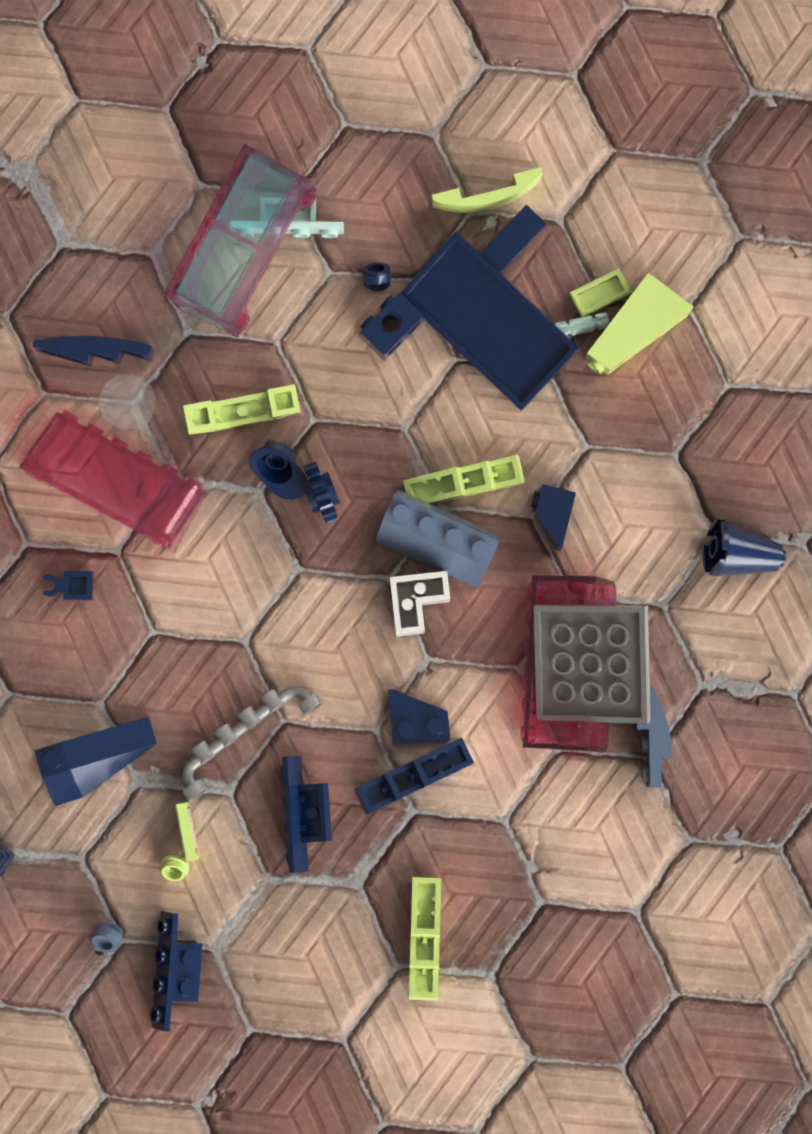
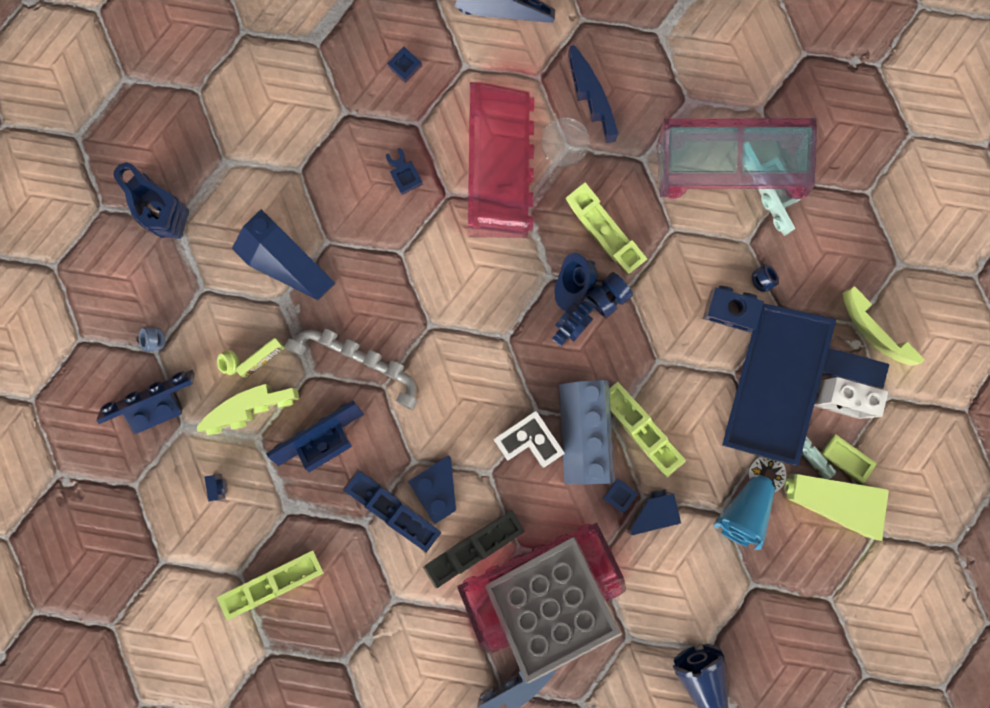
camera: 65 degrees right, 0 degrees up
none -> yellowish green slope [197,384,300,435]
none -> dark blue plate [204,474,227,502]
none -> pearl dark grey slope [422,510,525,588]
none -> dark blue wheel [586,272,633,318]
none -> dark blue plate [602,478,639,514]
none -> dark azure cone [714,475,775,550]
none -> piece [749,457,787,492]
none -> white window [814,377,888,419]

